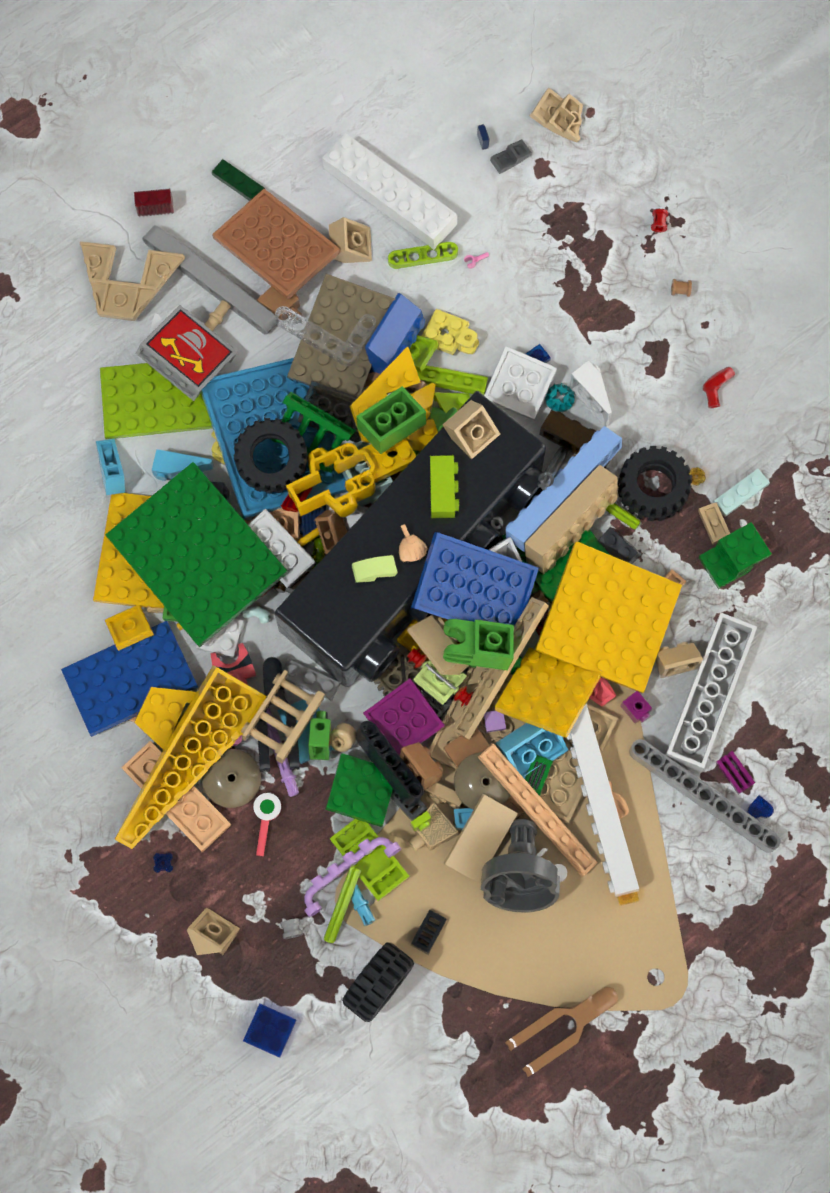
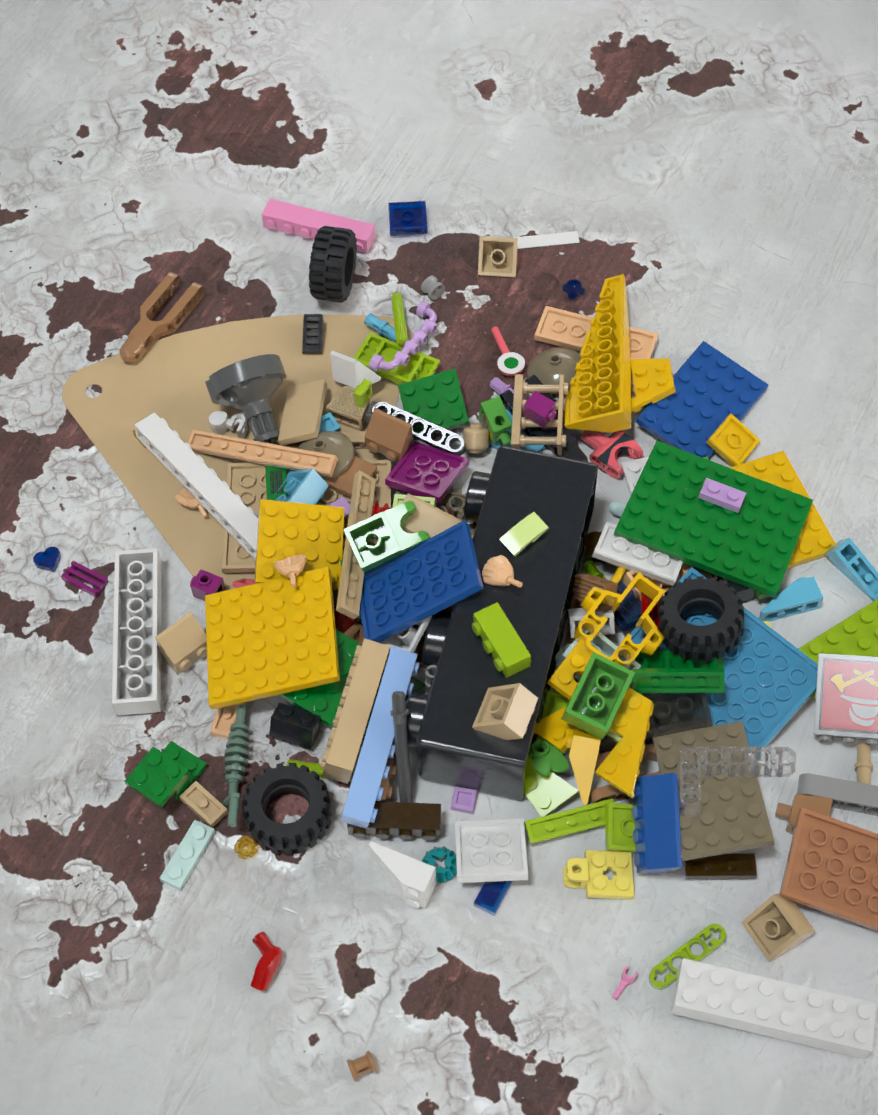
camera: 155 degrees right, 15 degrees down
light grey beam [629,739,781,853] -> none
none -> sand green piece [223,705,250,827]
none -> bright pink brick [262,199,376,253]
none -> light nougat piece [274,554,306,587]
none -> white slope [330,350,381,388]
none -> white sticker [513,231,580,249]
none -> magenta brick [523,391,557,428]
none -> lavender plate [698,478,746,513]

